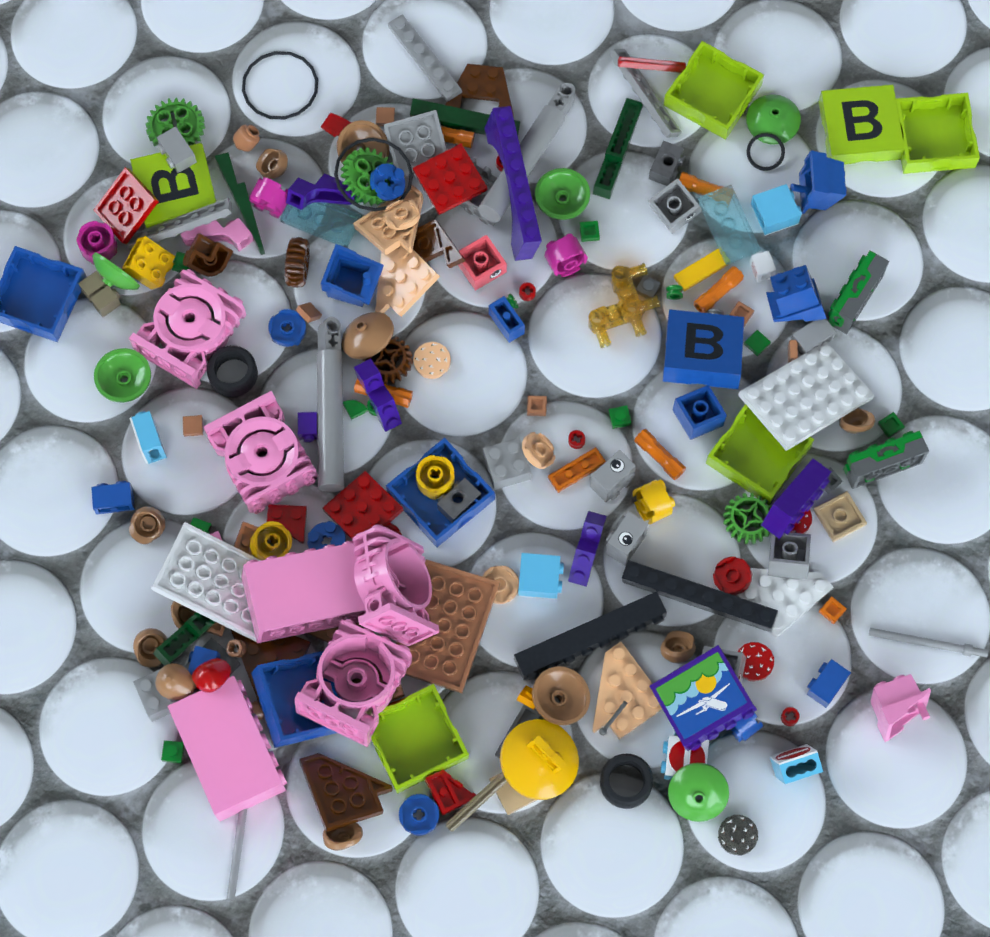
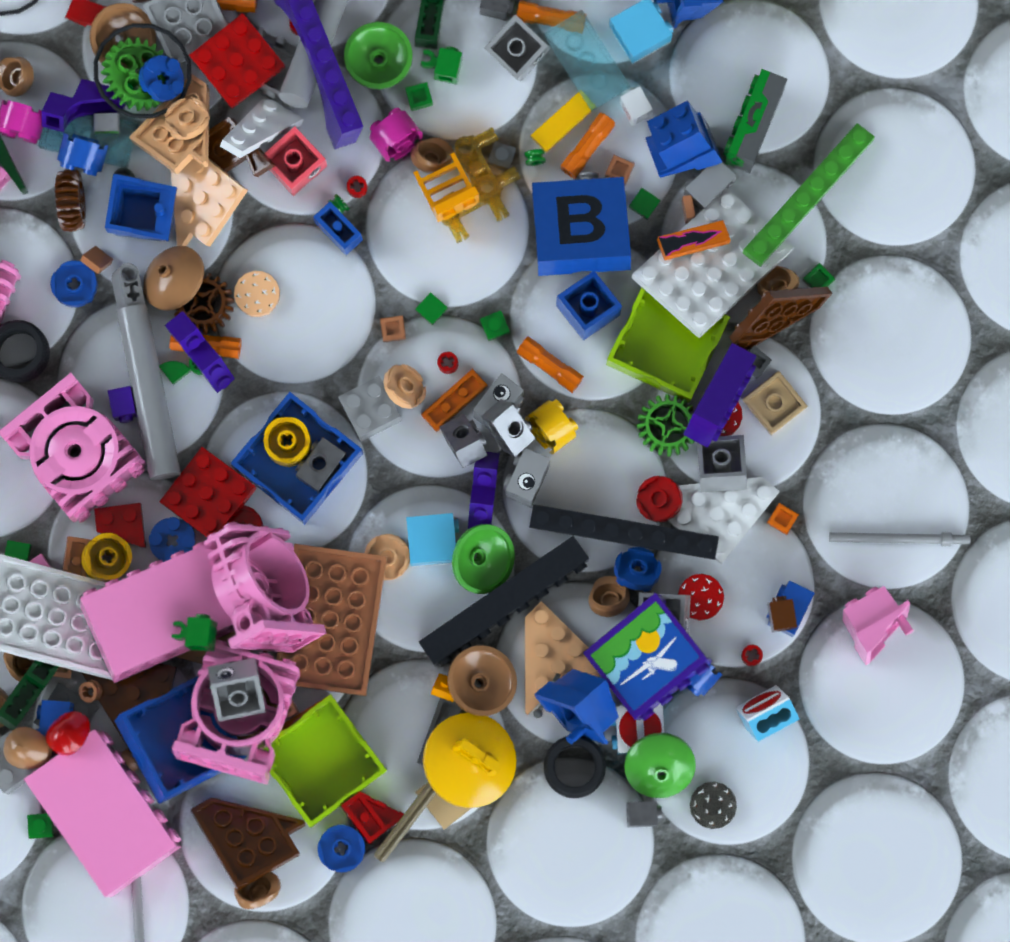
camera: 10 degrees left, 10 degrees up
dark grey piece [843,431,929,489] -> none
none -> blue brick [57,132,109,176]
none -> flat silver piece [93,113,120,134]
none -> green brick [172,614,217,651]
none -> light grey brick [208,658,266,722]
none -> white wing [220,96,304,158]
none -> medium nougat hat [410,137,455,173]
none -> light orange plate [413,153,479,222]
none -> green tile [415,292,448,326]
none -> green brick [420,46,463,85]
none -> flat silver brick [440,414,487,468]
none -> bright green dish [452,524,515,594]
none -> brick [481,399,535,456]
none -> blue piece [535,669,619,745]
none -> blue plate [614,547,662,591]
none -> flat silver brick [626,801,662,828]
none -> tile [657,220,731,261]
none -> reddish brown wing [729,287,833,351]
none -> bright green plate [743,123,875,267]
none -> reddish brown brick [767,596,797,633]

